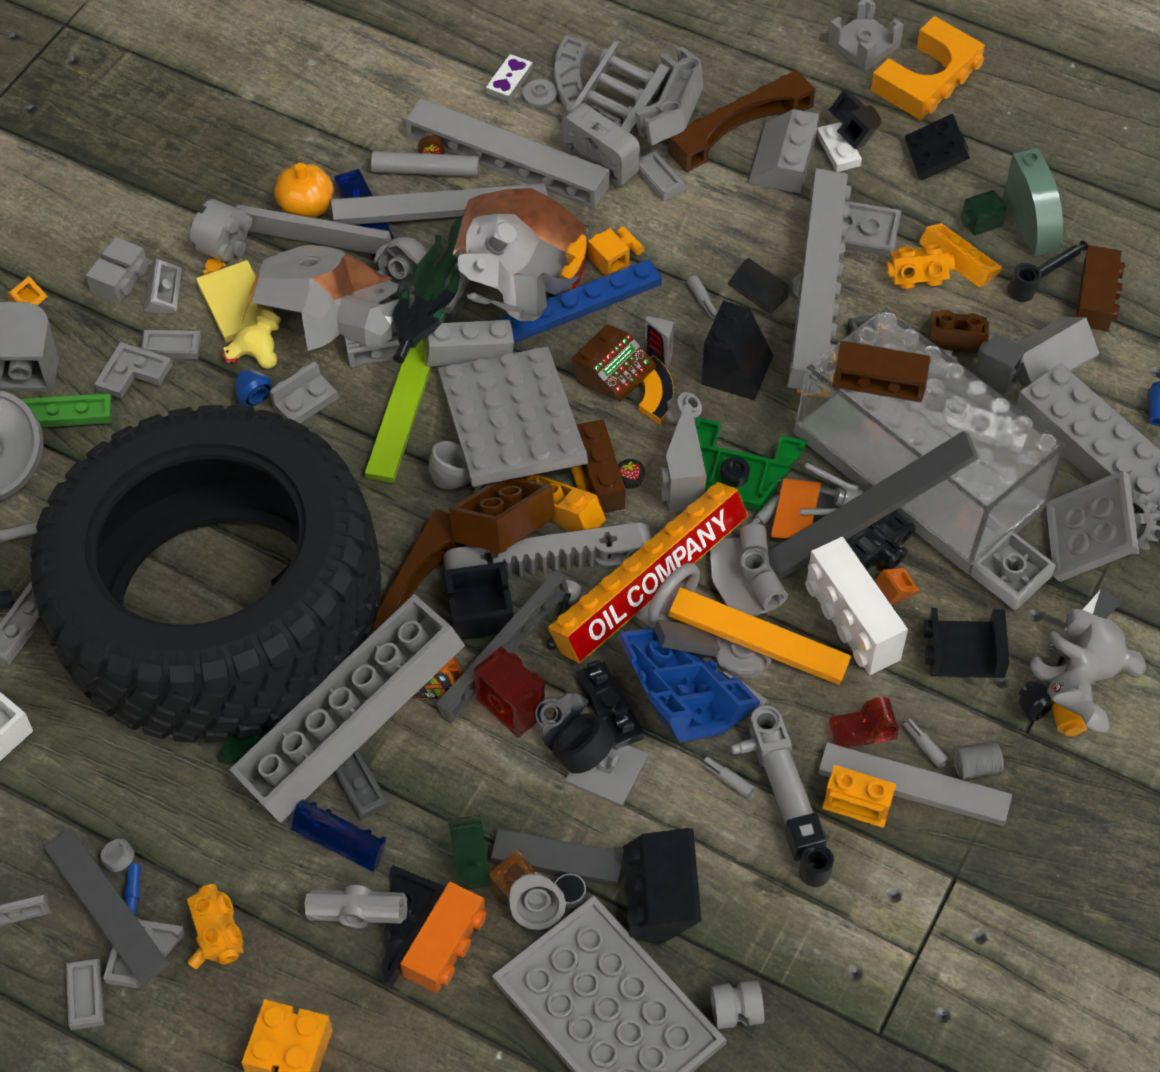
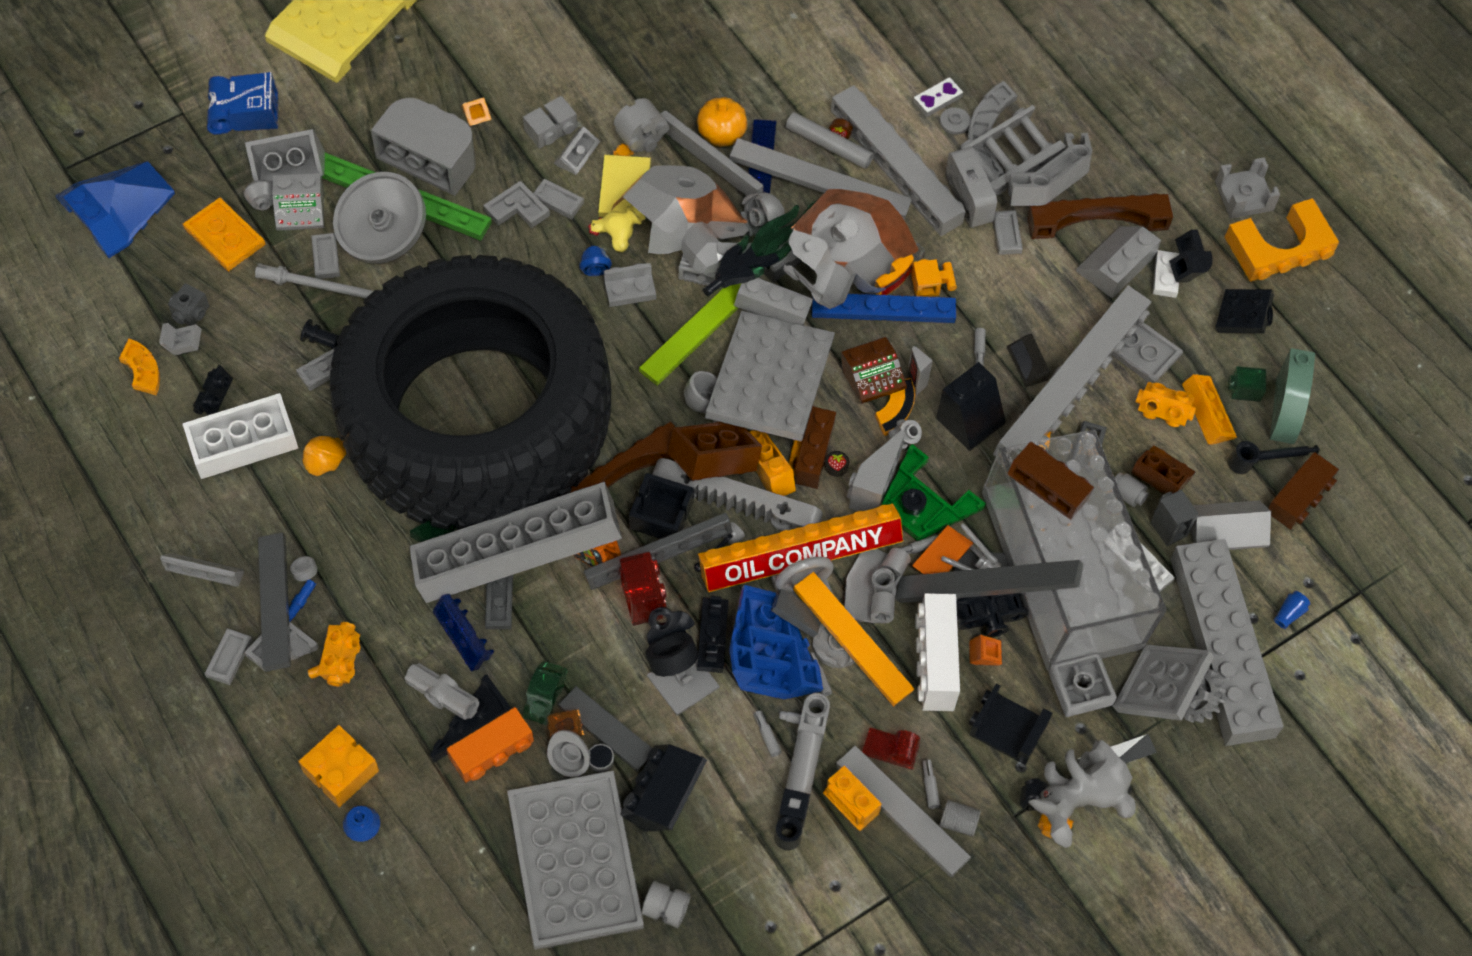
camera: 25 degrees right, 5 degrees up
none -> light orange hair [303,436,347,476]

